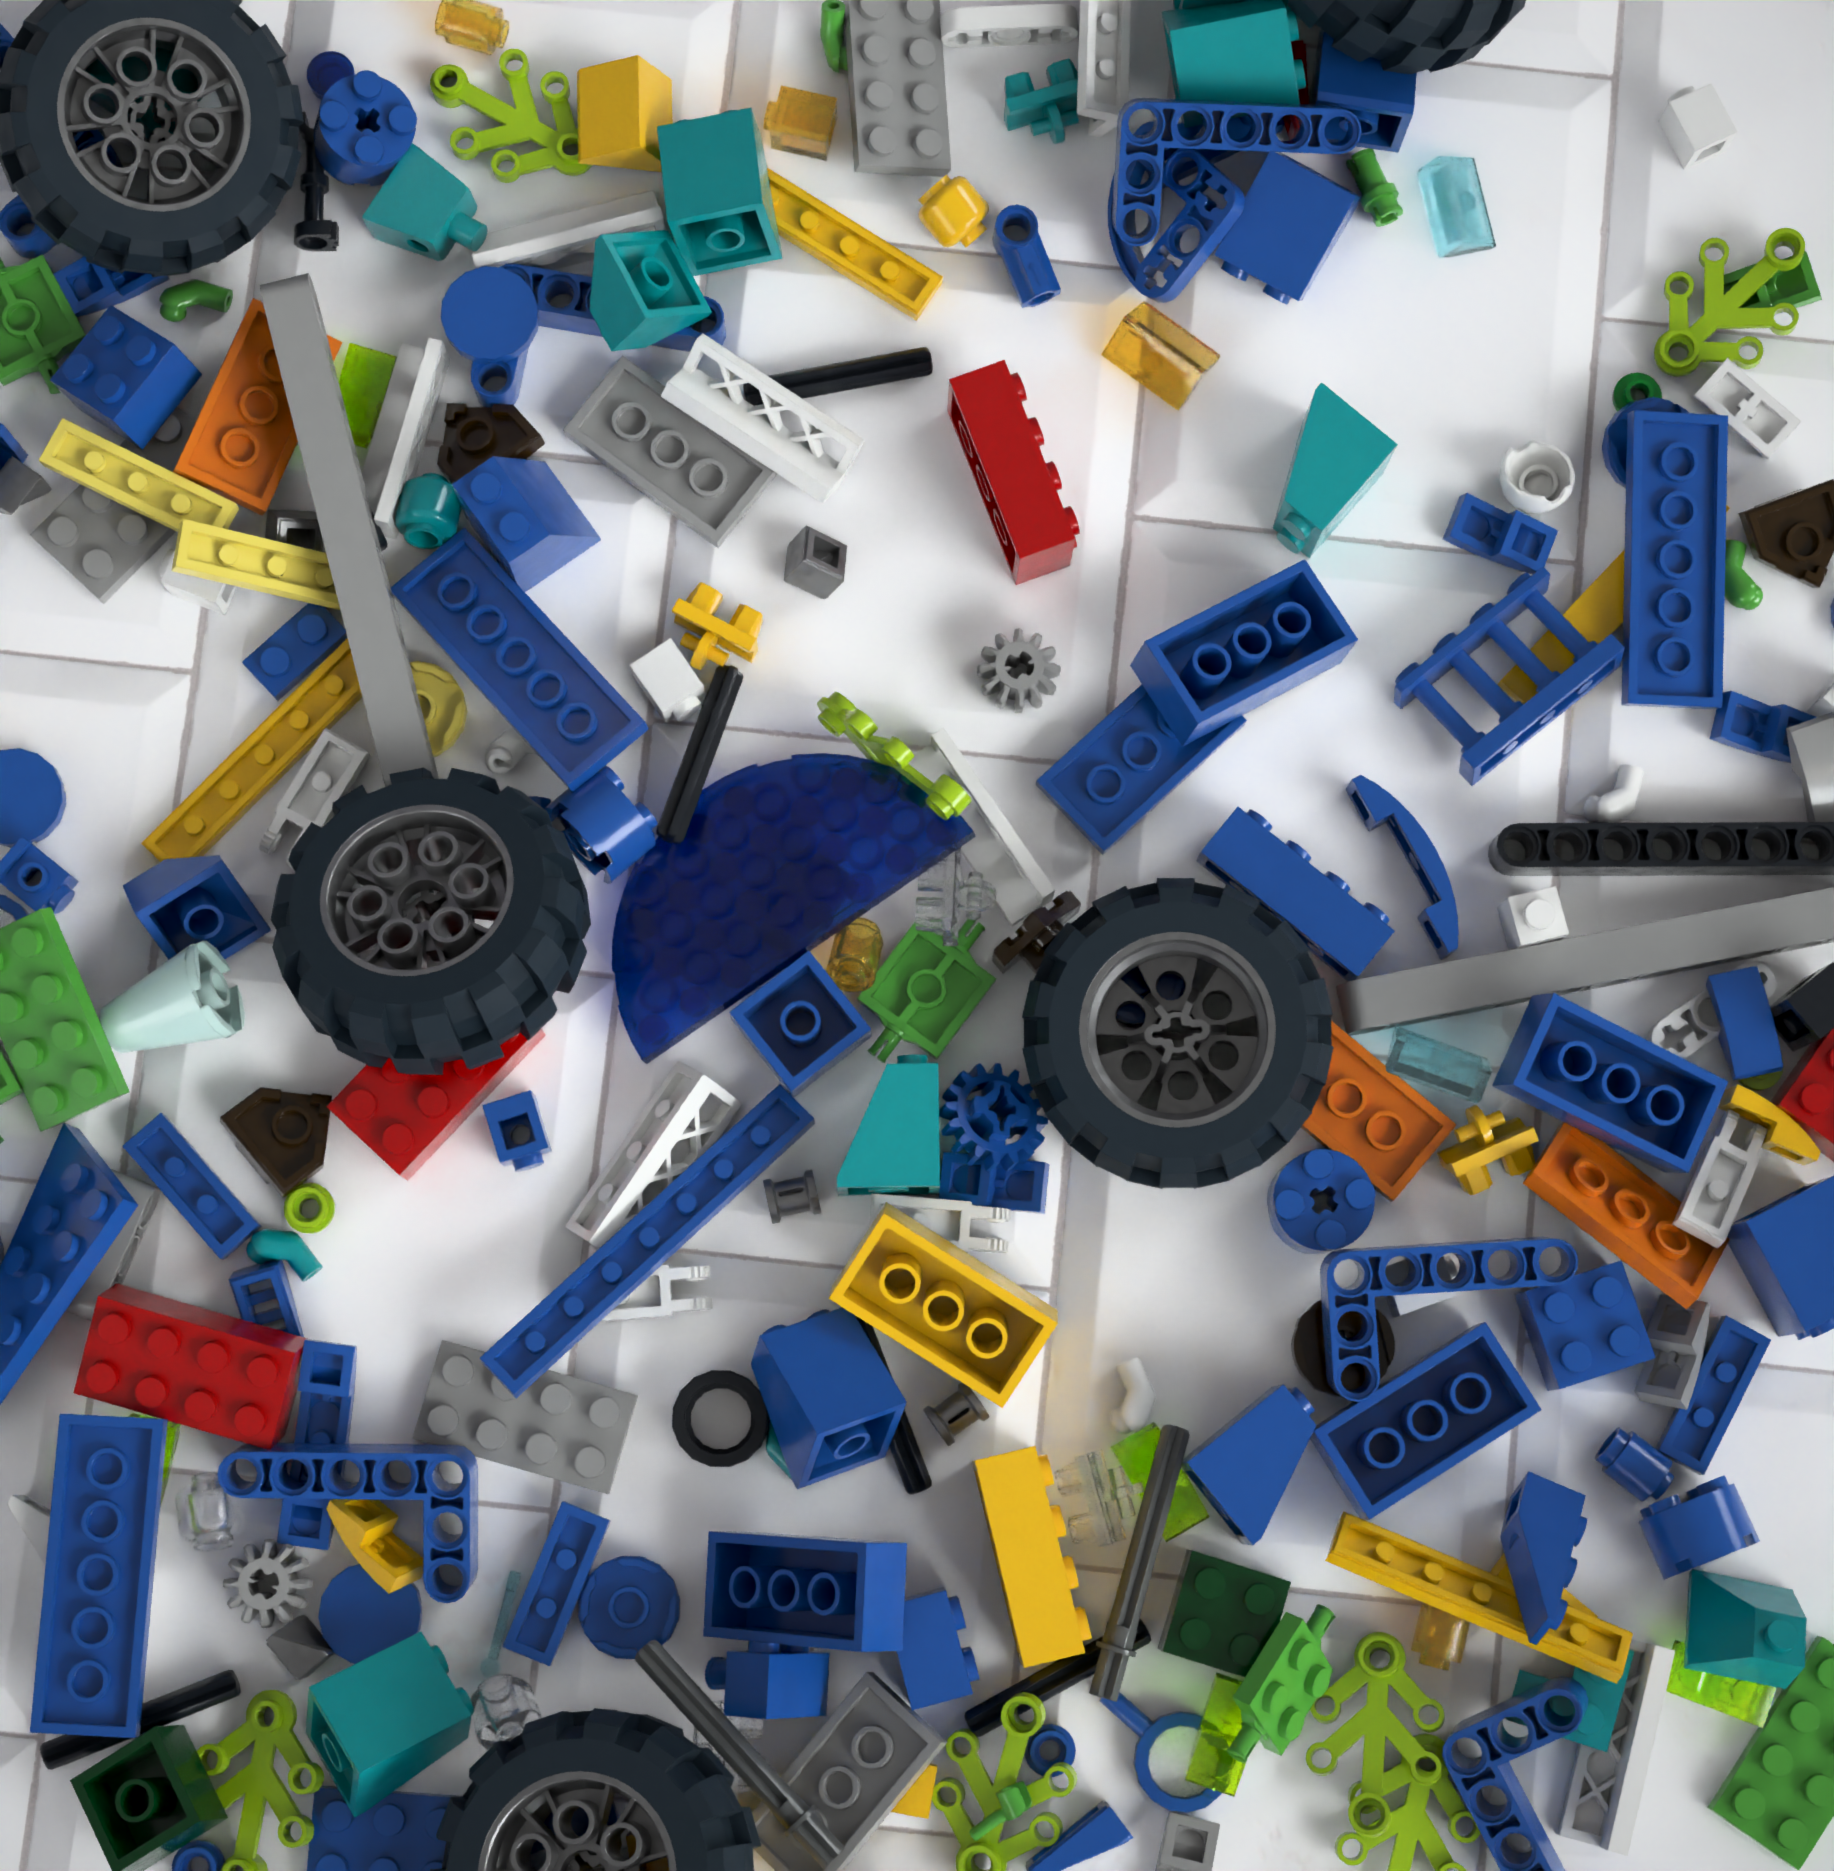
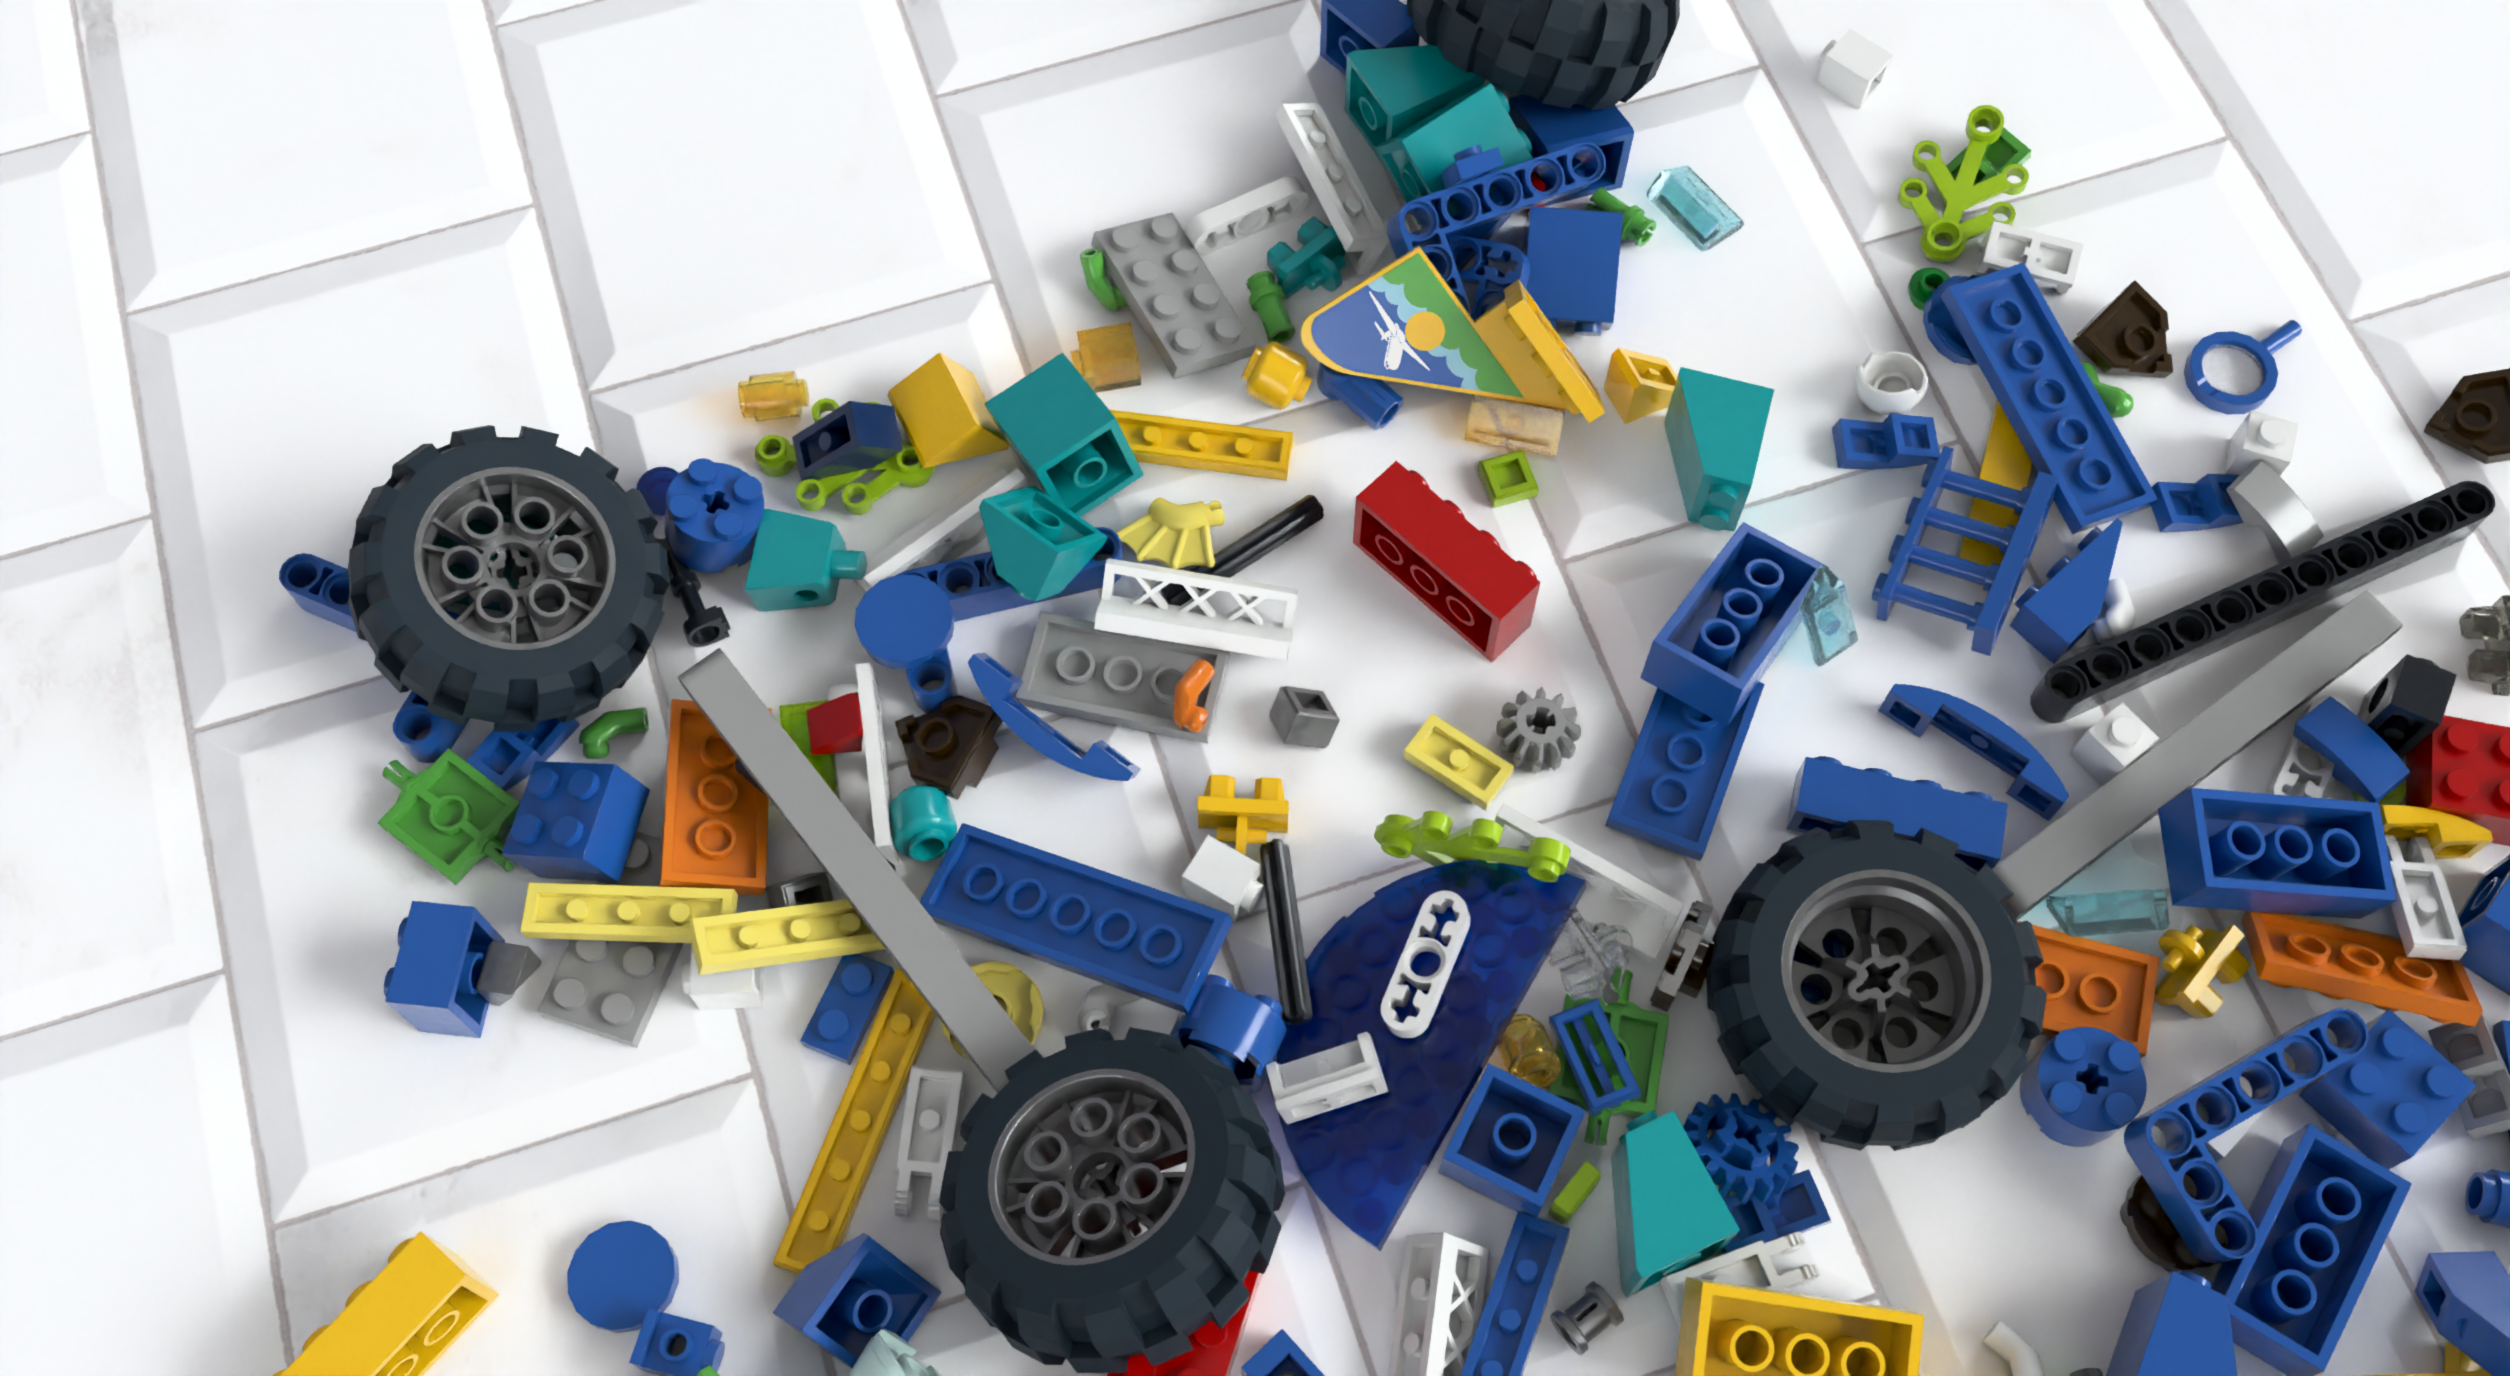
camera: 20 degrees left, 15 degrees down
blue slope [452,456,601,592] -> none
none -> dark blue slope [792,401,903,481]
none -> red slope [806,692,863,755]
none -> blue slope [968,652,1141,781]
none -> light yellow arm [1116,497,1225,569]
none -> orange arm [1173,659,1215,733]
none -> bright green pin [1246,271,1296,343]
none -> white hinge [1266,1031,1388,1124]
none -> piece [1301,246,1605,423]
none -> white beam [1381,891,1470,1038]
none -> light yellow plate [1403,713,1514,811]
none -> blue plate [1440,145,1504,189]
none -> lime tile [1478,449,1539,508]
none -> lime tile [1548,1161,1601,1225]
none -> blue tile [1549,998,1641,1117]
none -> yellow slope [1603,348,1677,424]
none -> clear light blue slope [1799,564,1858,667]
none -> blue slope [2009,518,2123,664]

